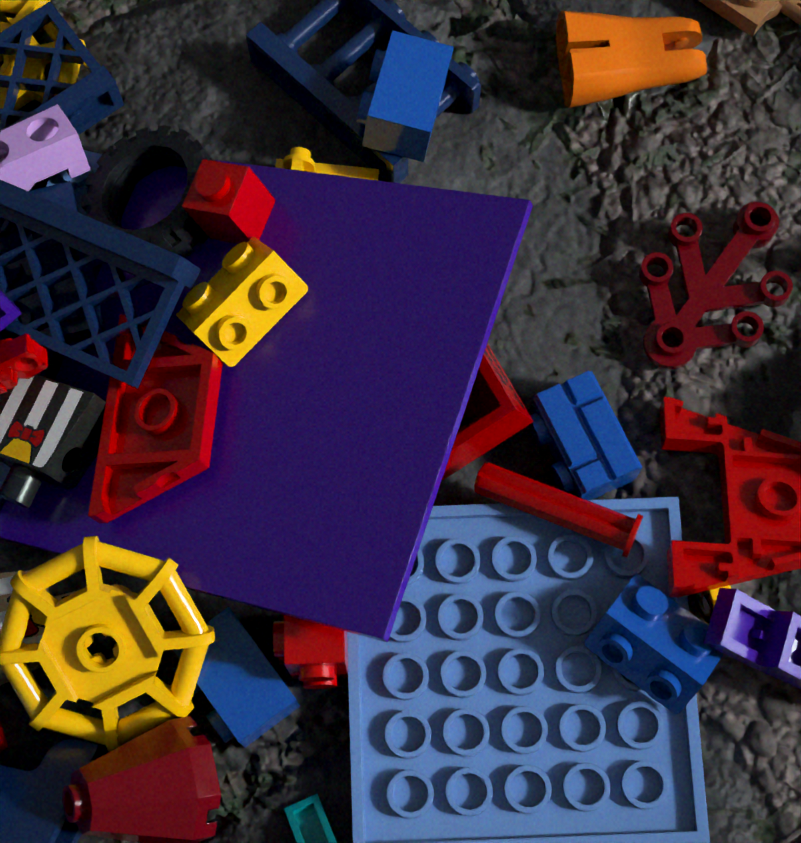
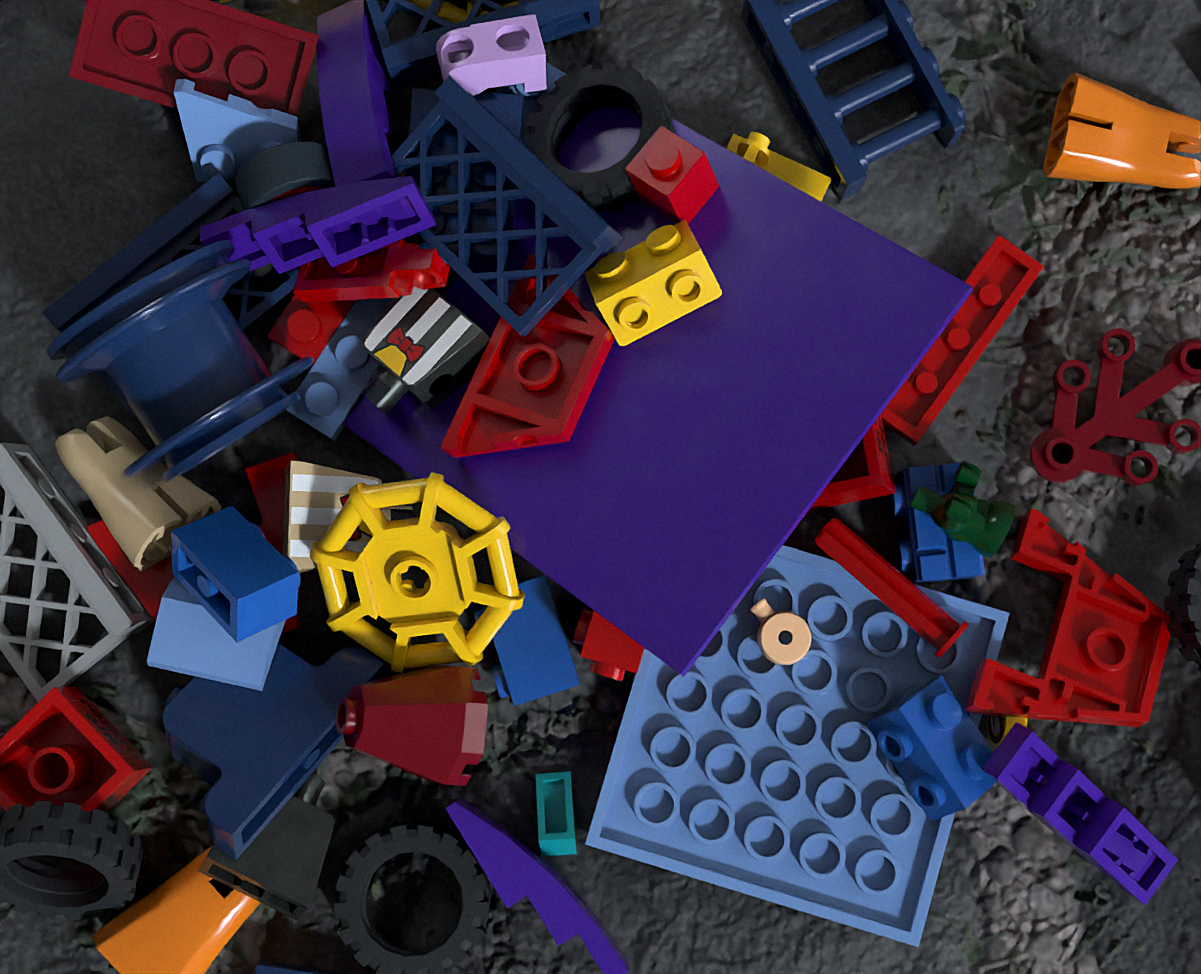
camera: 20 degrees right, 10 degrees up
blue brick [356,30,454,162] -> none
none -> light nougat piece [750,598,811,665]
none -> red plate [881,235,1045,446]
none -> dark green piece [909,461,1016,559]

